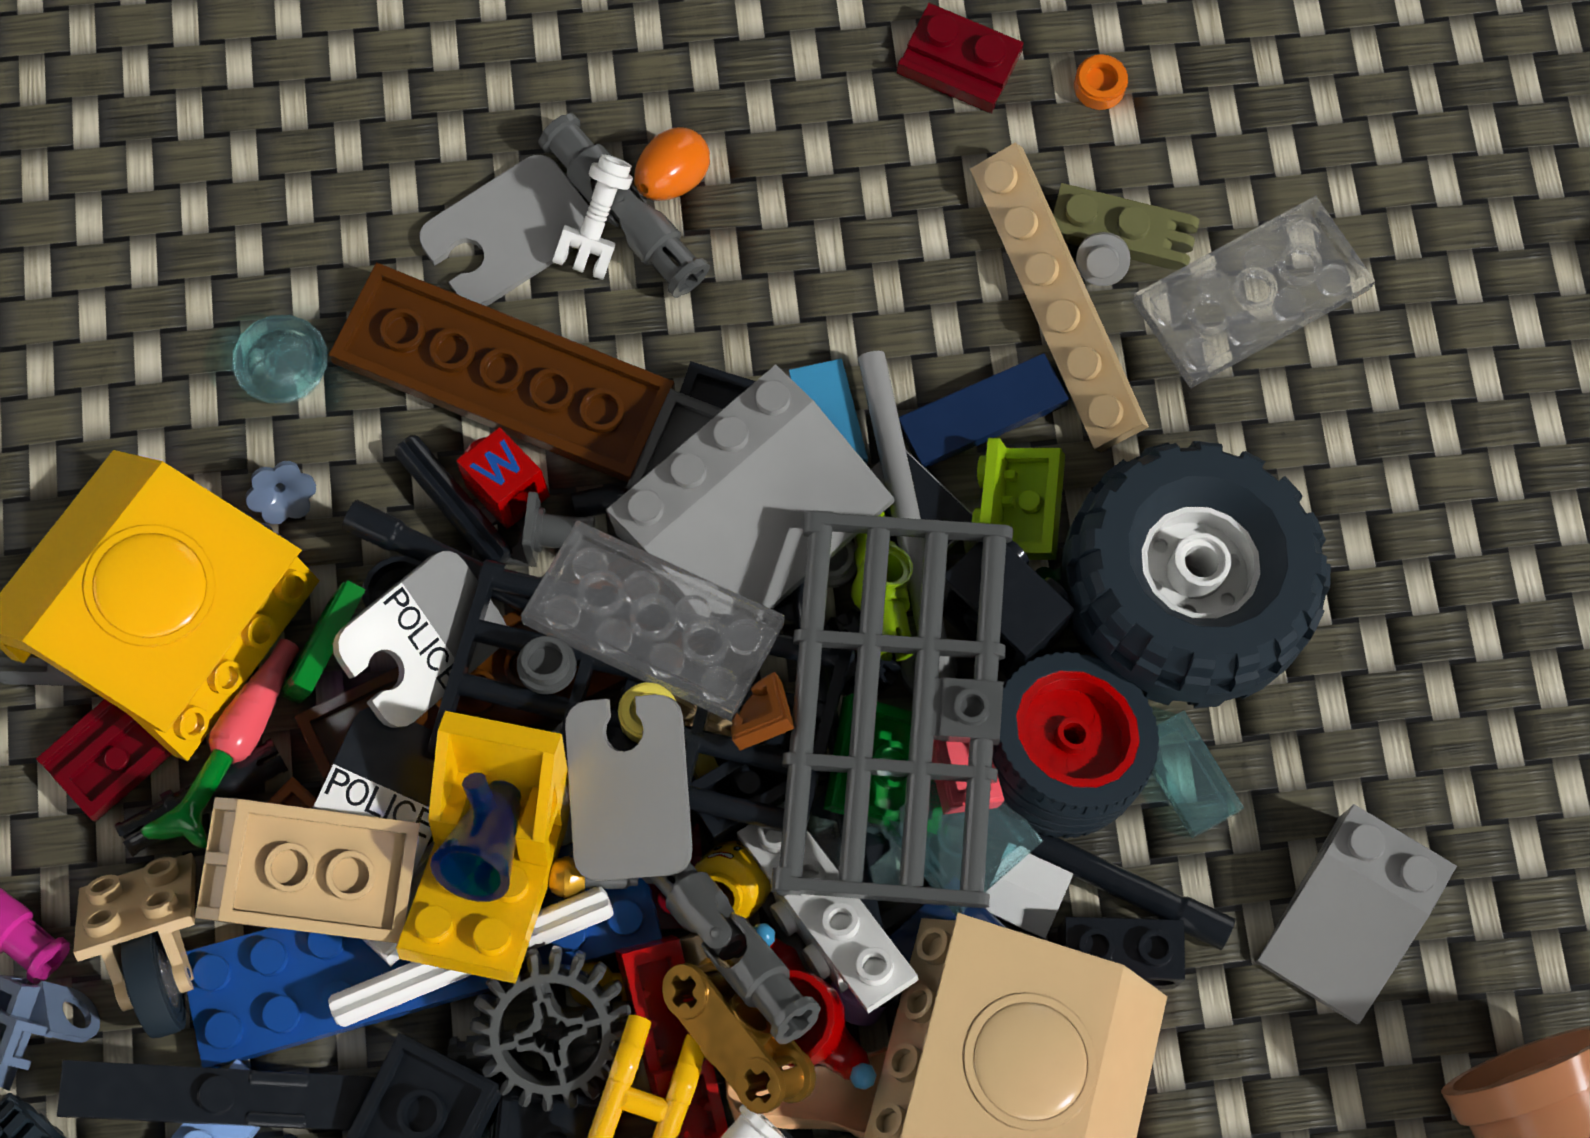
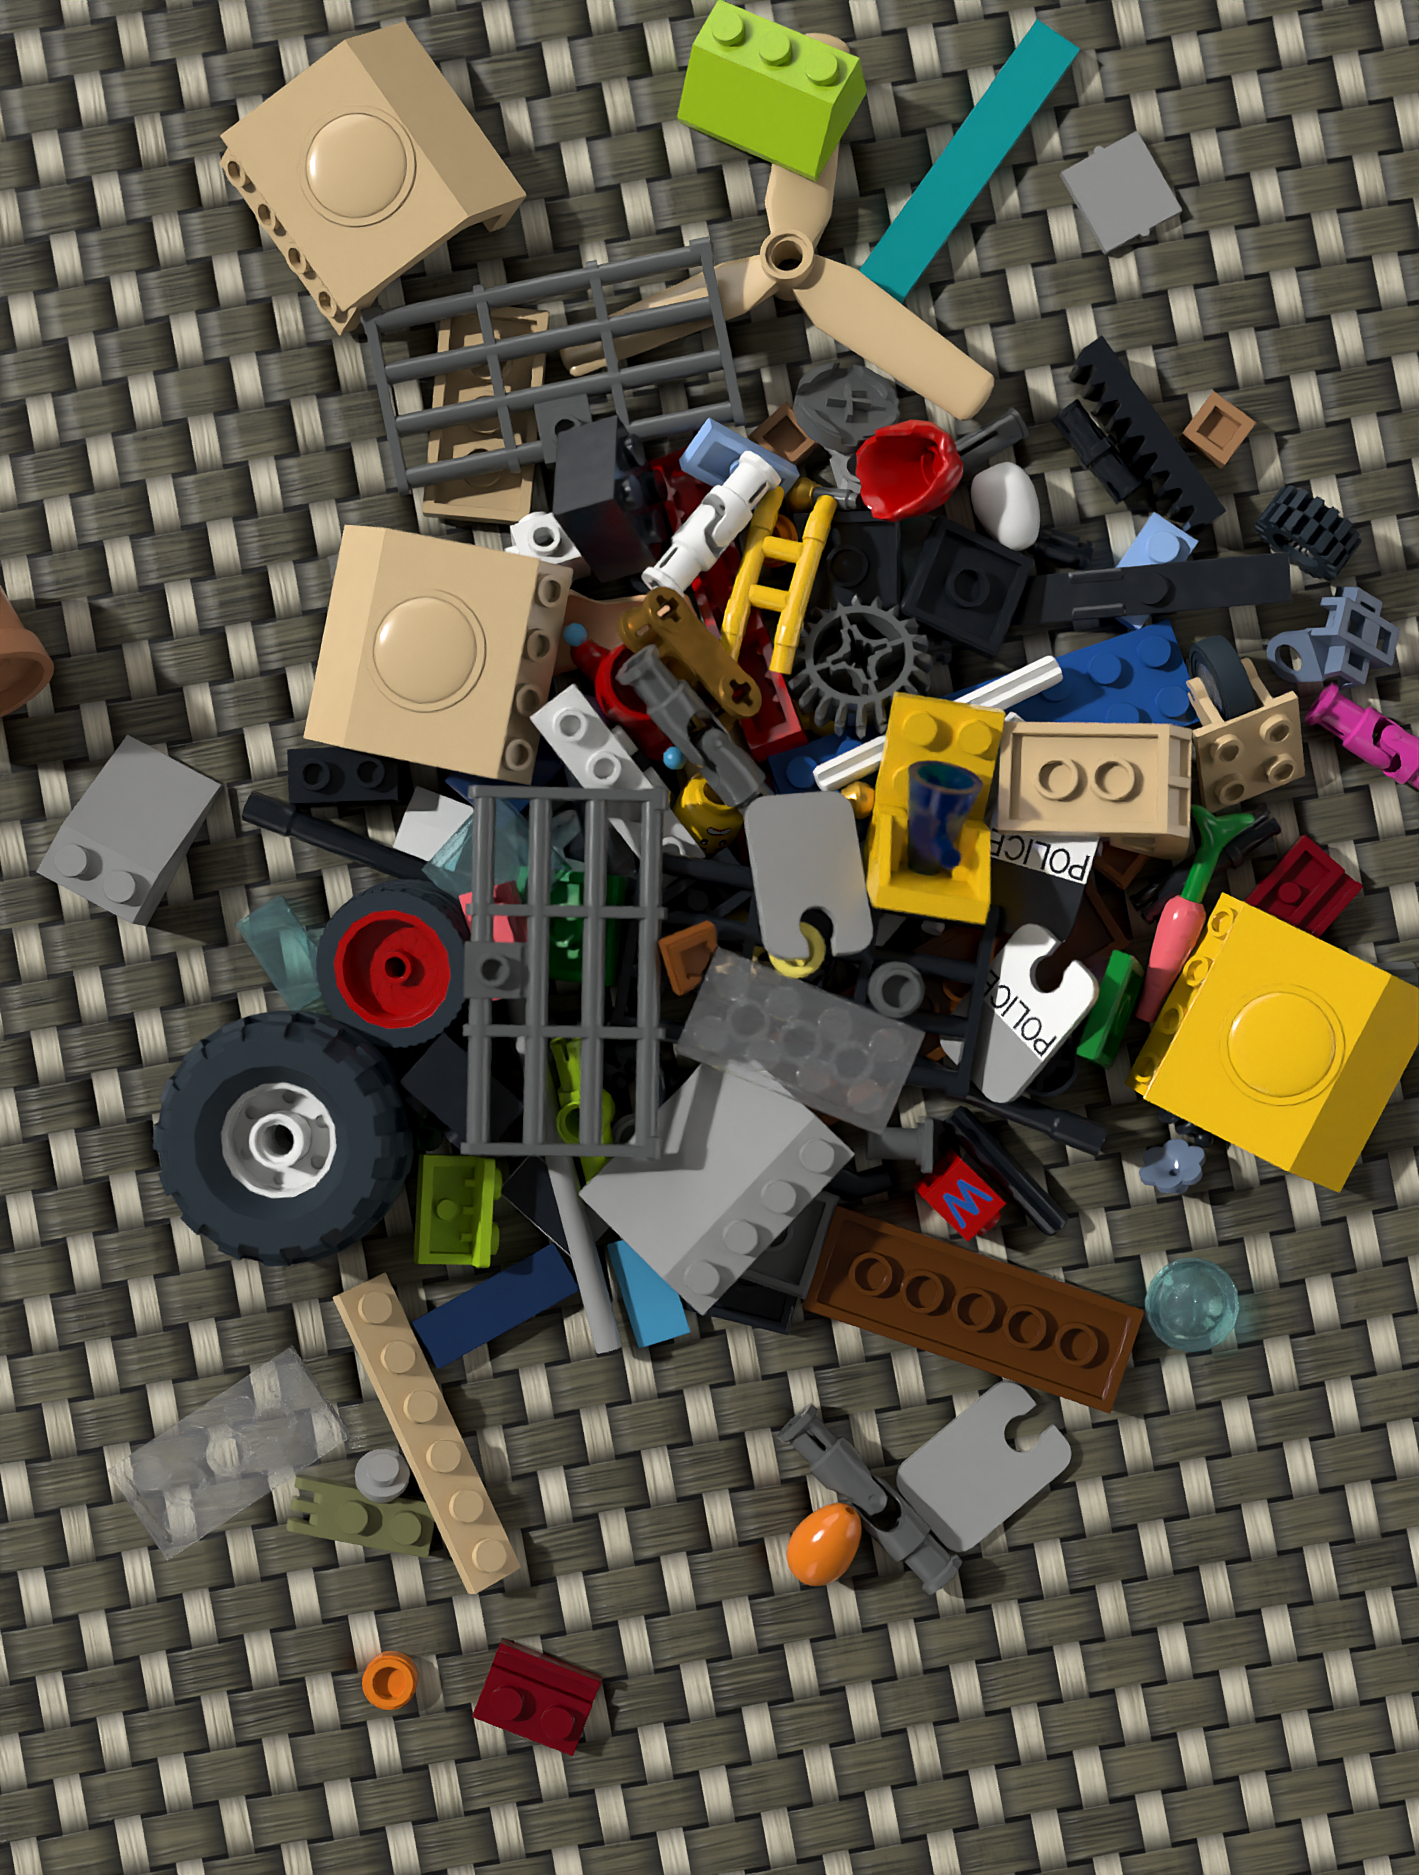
camera: 175 degrees right, 15 degrees up
white hinge [552,154,633,280] -> none

